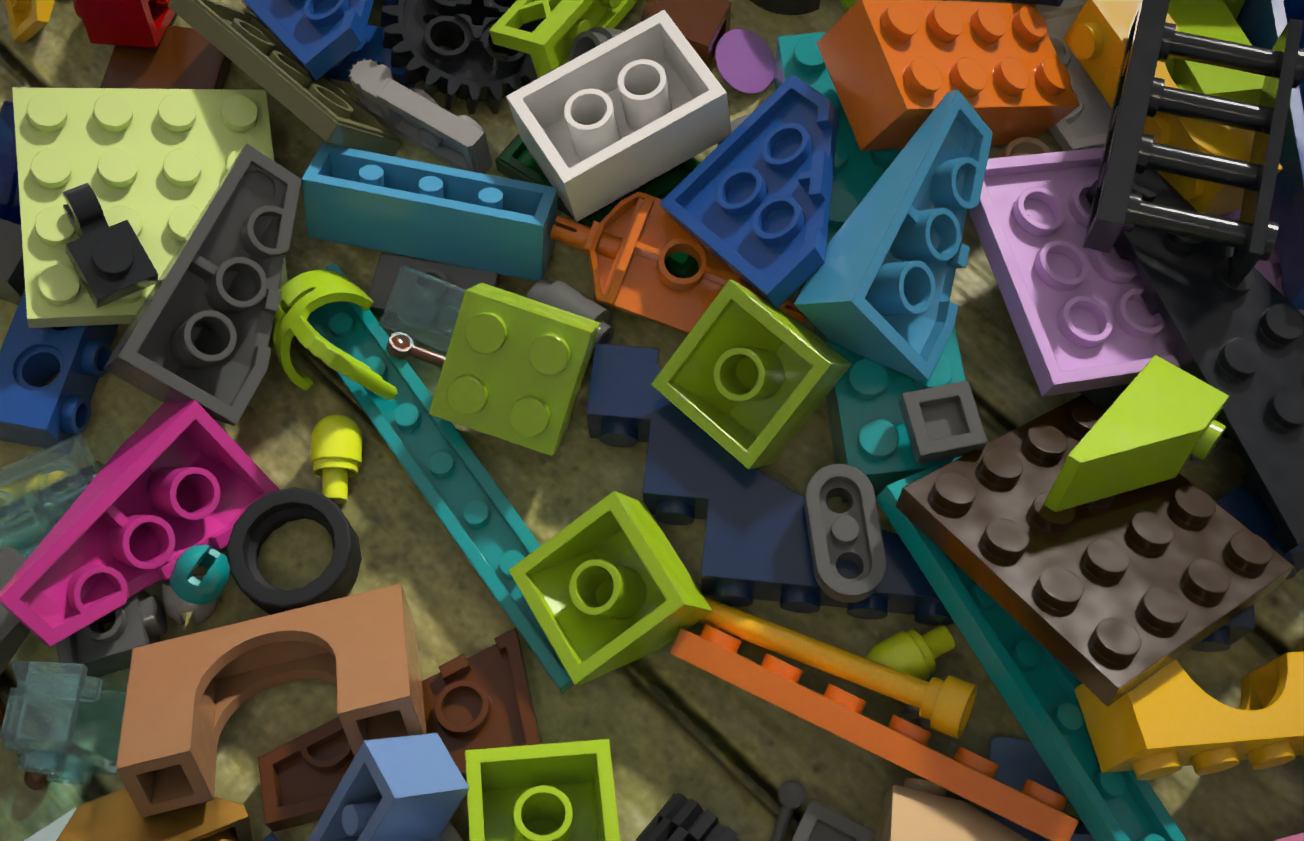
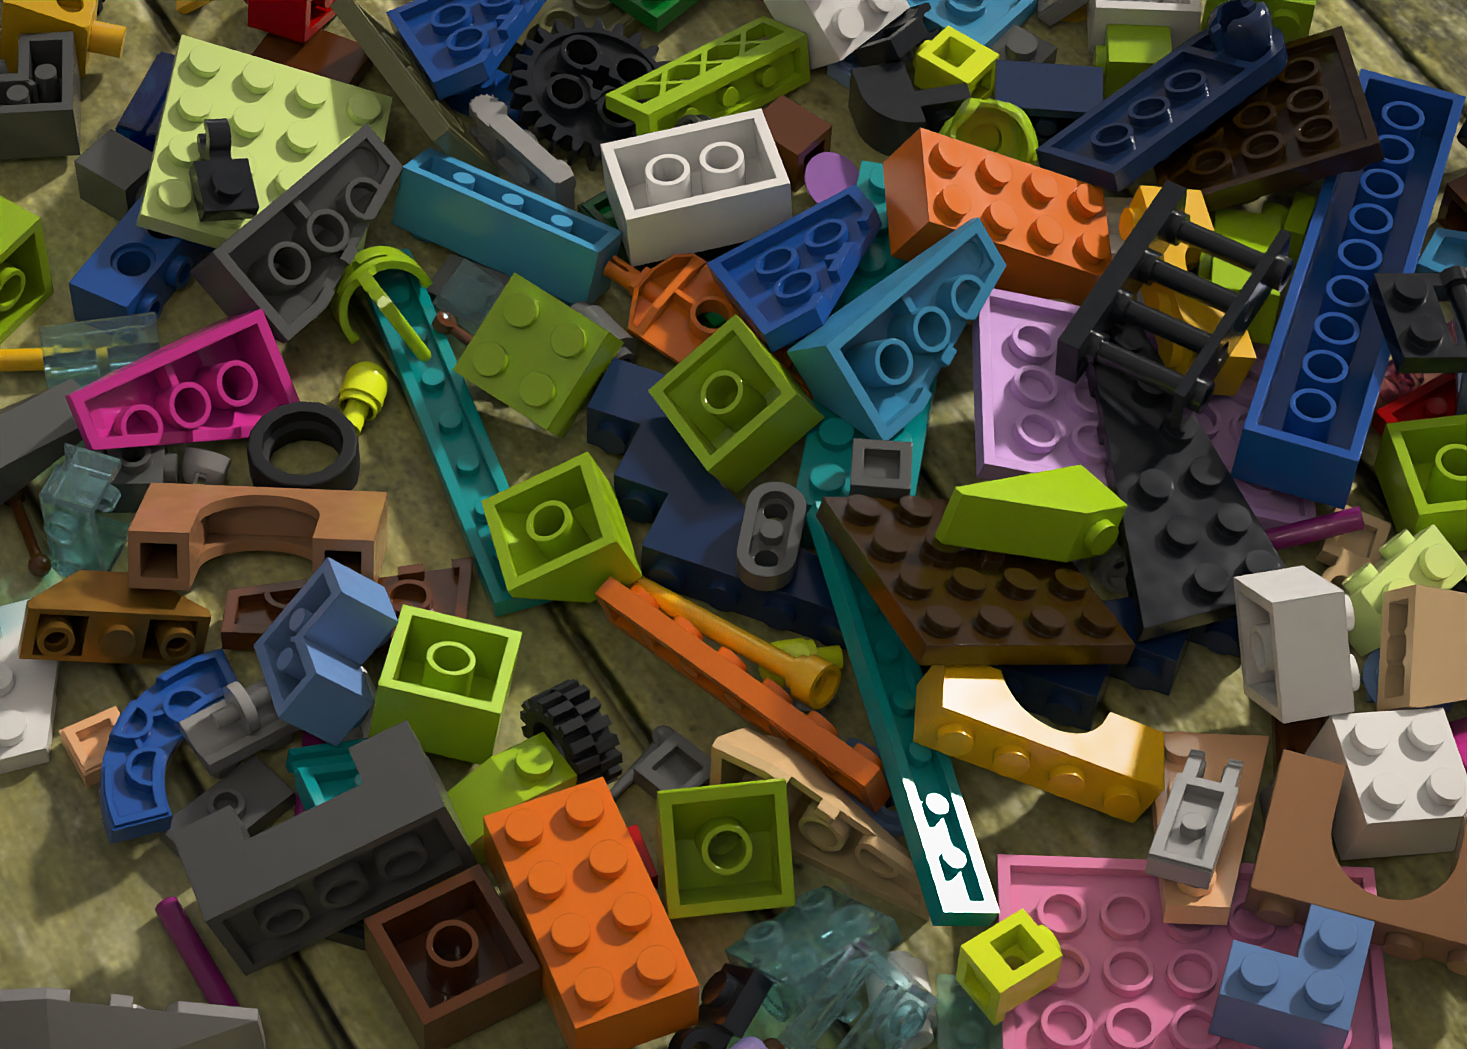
camera: 10 degrees right, 15 degrees down
teal hinge [170,544,230,605] -> none

